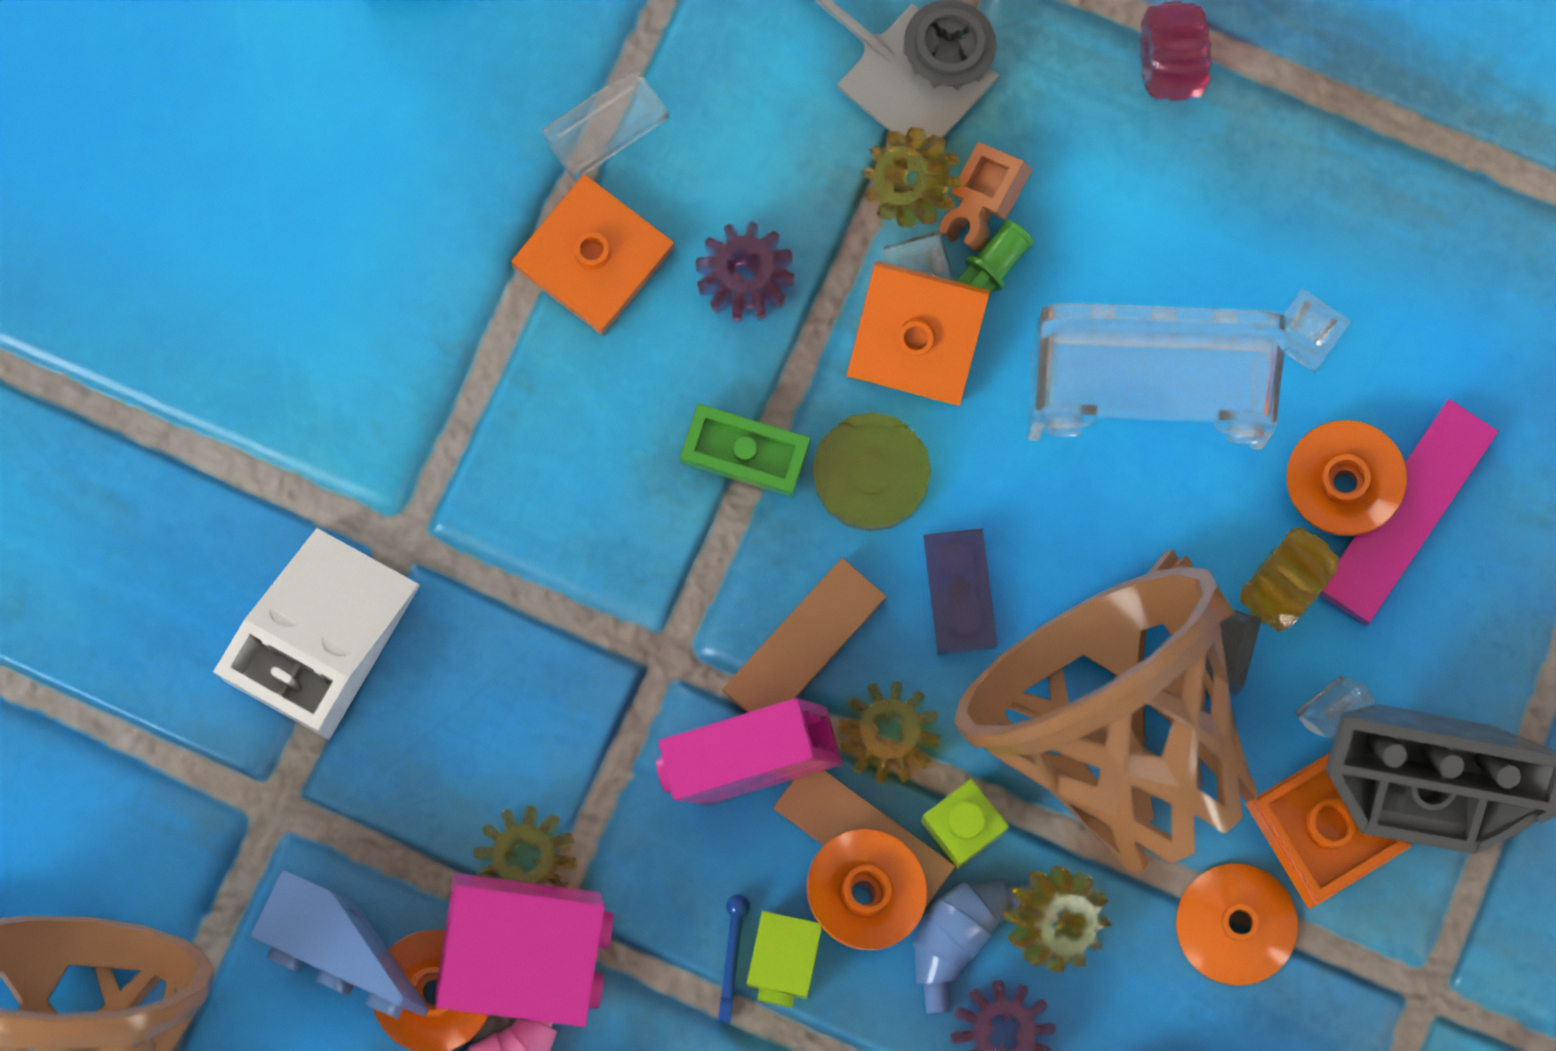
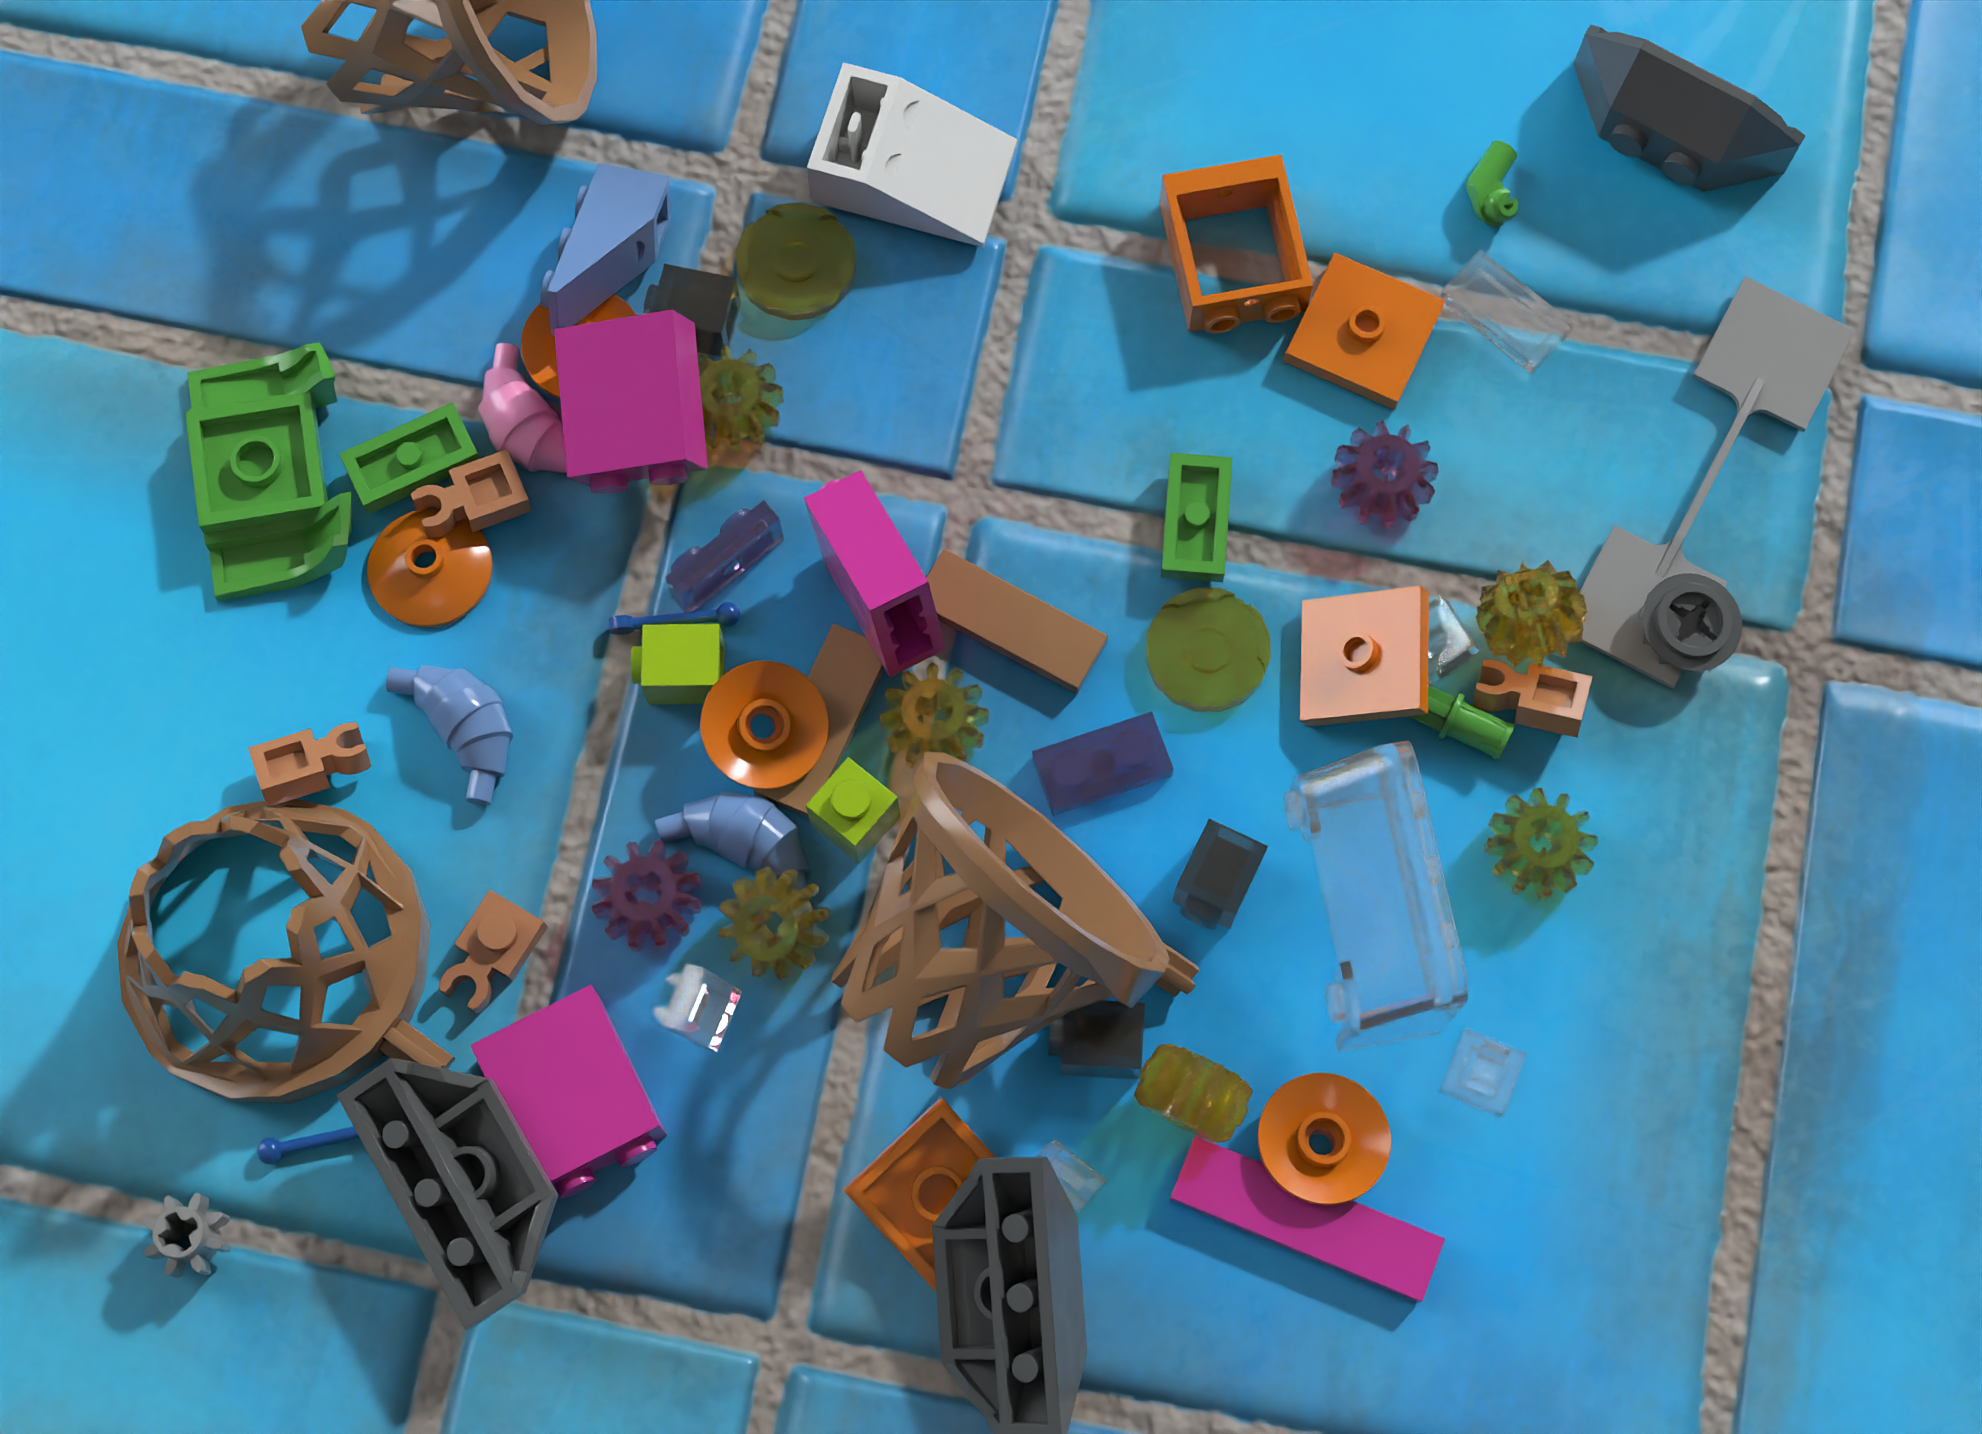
camera: 75 degrees right, 5 degrees down
clear pink gear [1139,1,1212,101] -> none
orange dish [1176,863,1298,986] -> none
none -> clear smoke brick [644,264,741,358]
none -> clear tile [653,963,742,1052]
none -> clear purple plate [665,500,784,612]
none -> clear yellow tile [735,202,857,321]
none -> orange window [1159,154,1313,334]
none -> clear smoke brick [1172,819,1268,929]
none -> bright green arm [1466,140,1518,227]
none -> clear yellow gear [1484,788,1598,900]

